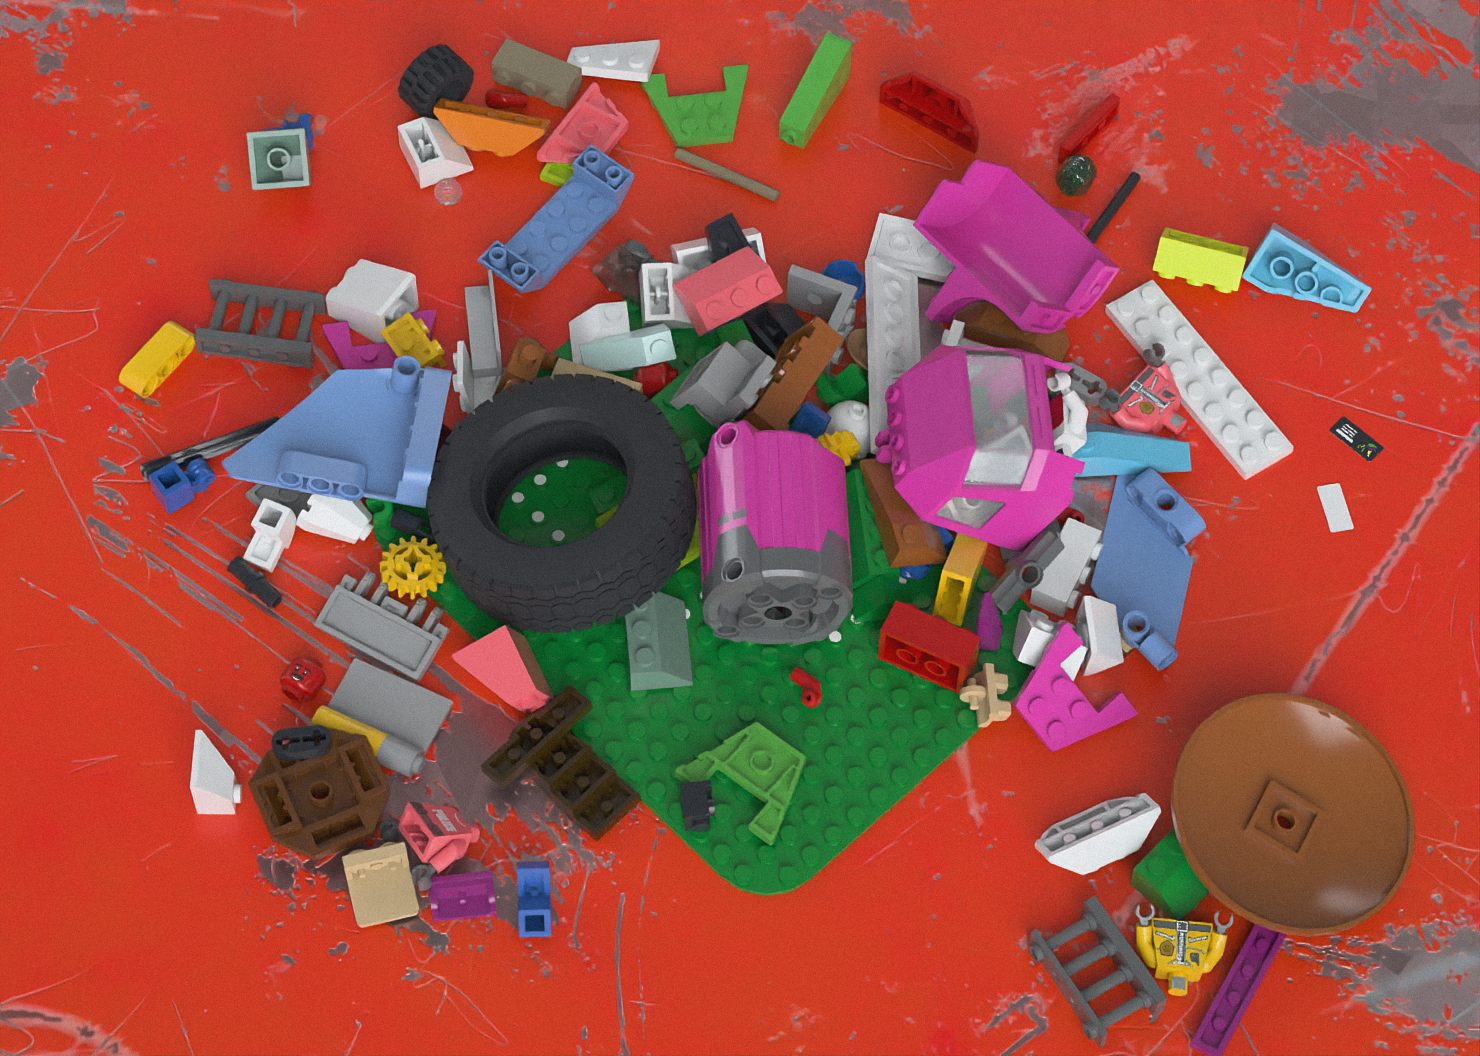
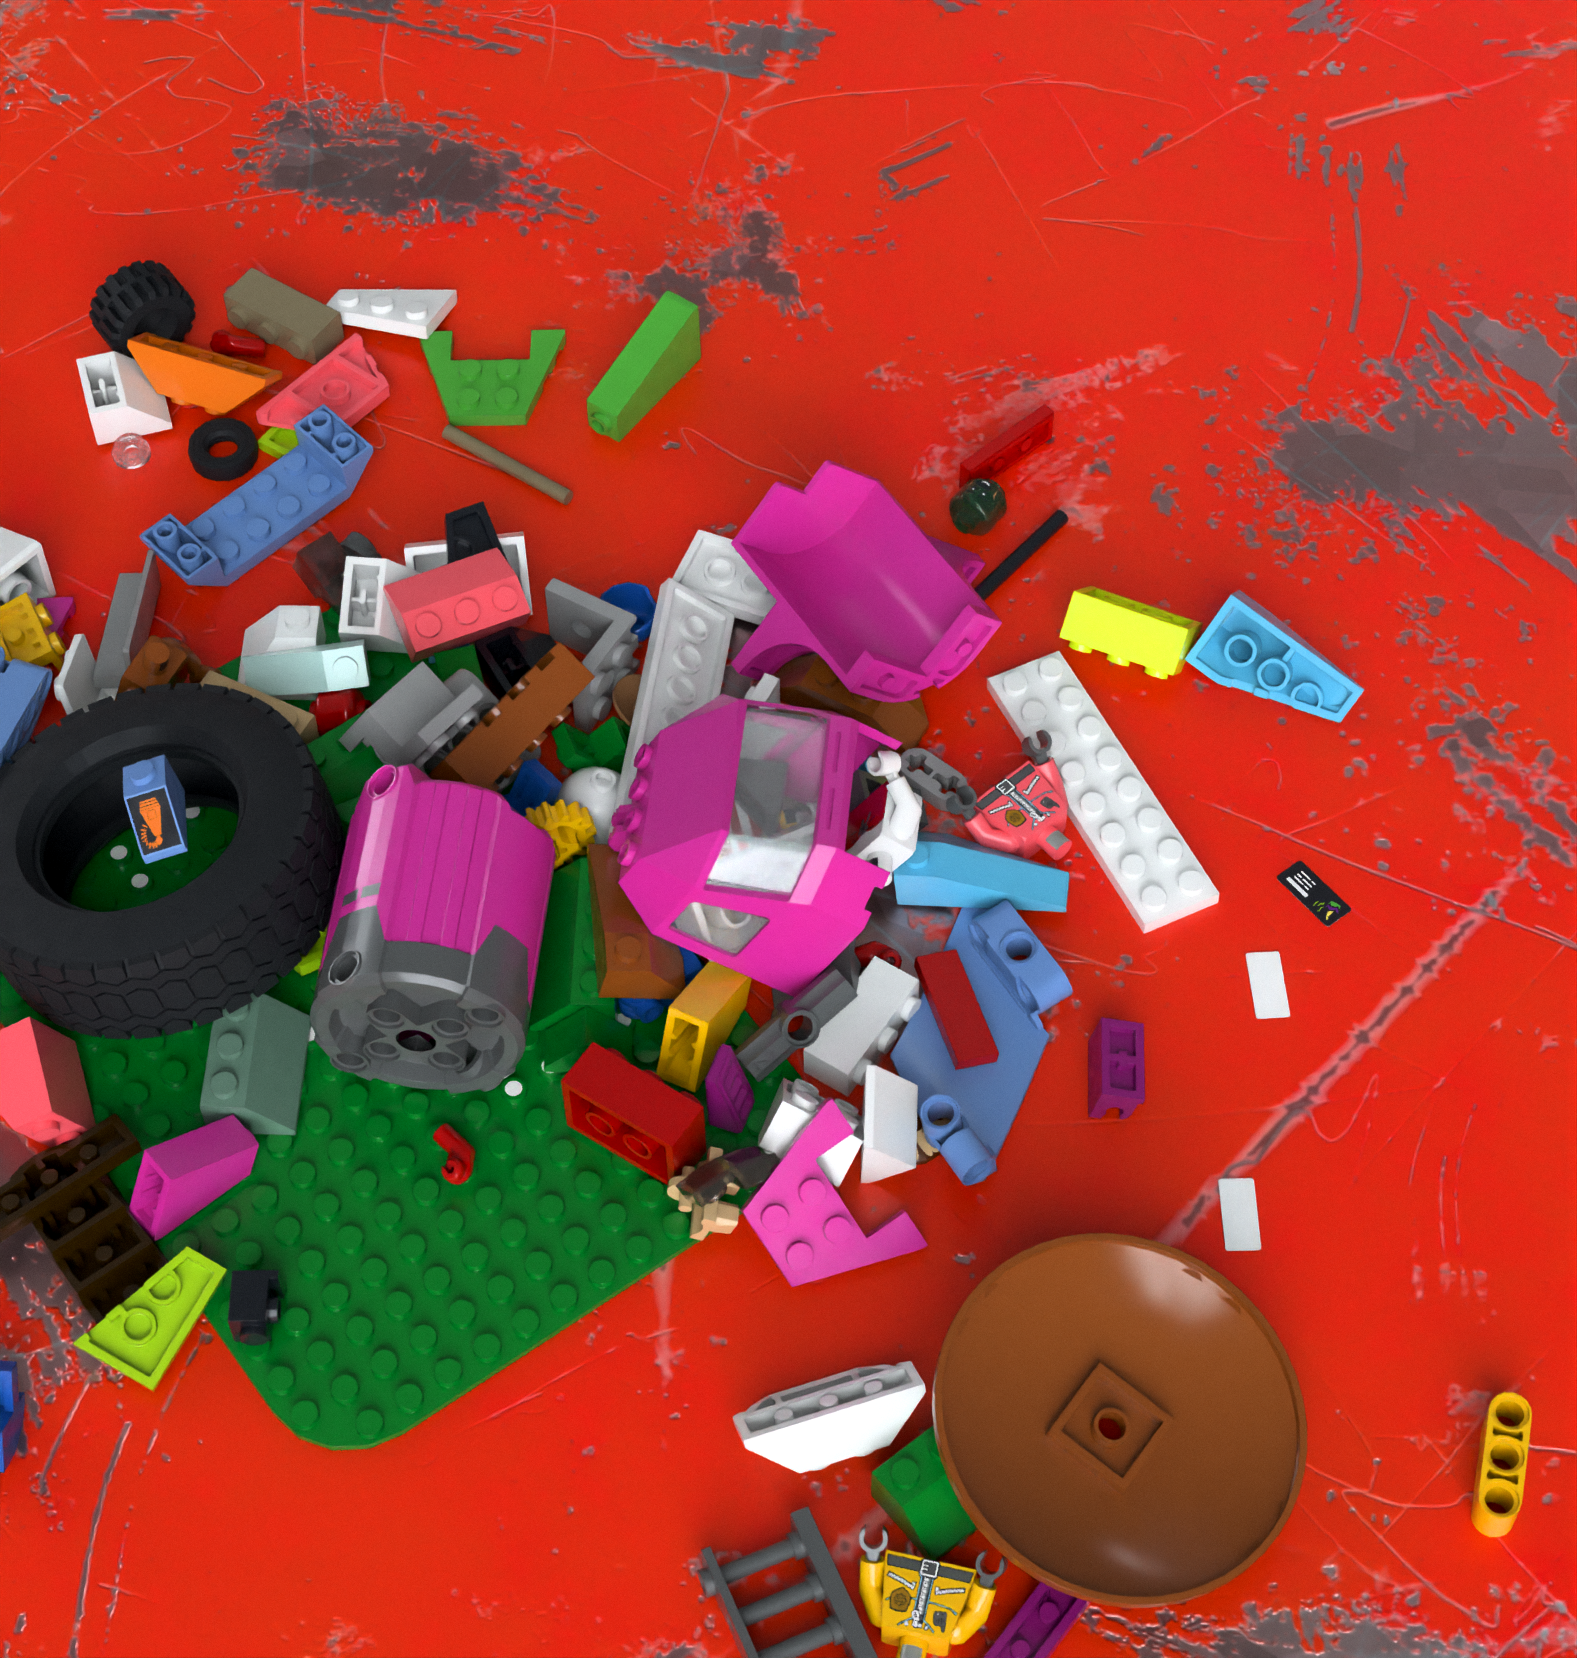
camera: 10 degrees right, 5 degrees down
bright green wing [675,722,806,846] -> none
red wedge [879,70,979,154] -> none
none -> lime wing [73,1246,228,1392]
none -> slope [123,755,188,864]
none -> dark pink slope [128,1114,259,1241]
none -> black tyre [188,418,258,481]
none -> clear smoke slope [676,1145,780,1207]
none -> red tile [914,949,999,1070]
none -> magenta hinge [1088,1017,1145,1119]
none -> white sticker [1218,1178,1261,1251]

